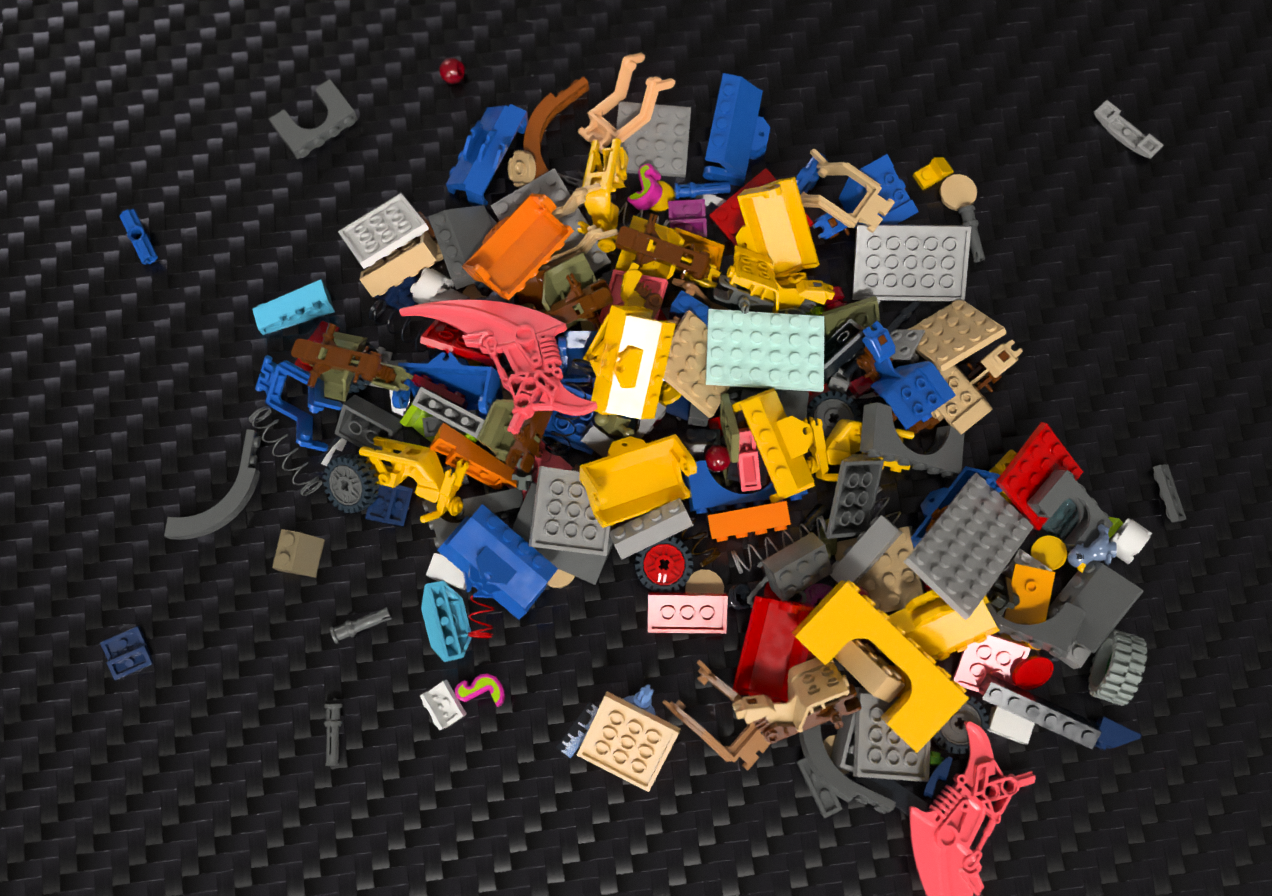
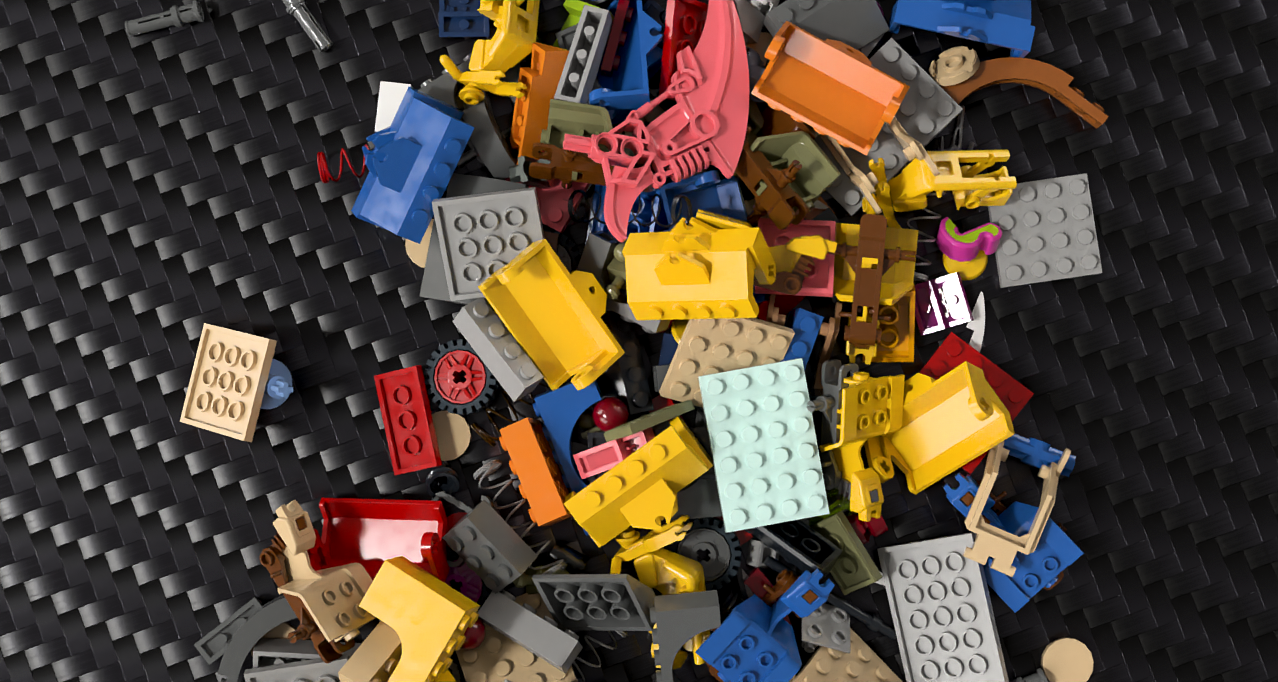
camera: 80 degrees right, 10 degrees up
white bracket [420,680,467,730] -> none
medium azure wedge [421,581,472,662] -> none
animal [455,674,505,708] -> none
sticker [556,702,599,758] -> none
light nougat piece [578,53,675,154] -> none
medium nougat piece [662,660,771,770] -> none
blue pin [674,181,730,200] -> none
blue piece [703,73,770,187] -> none
yellow slope [913,157,954,190] -> none

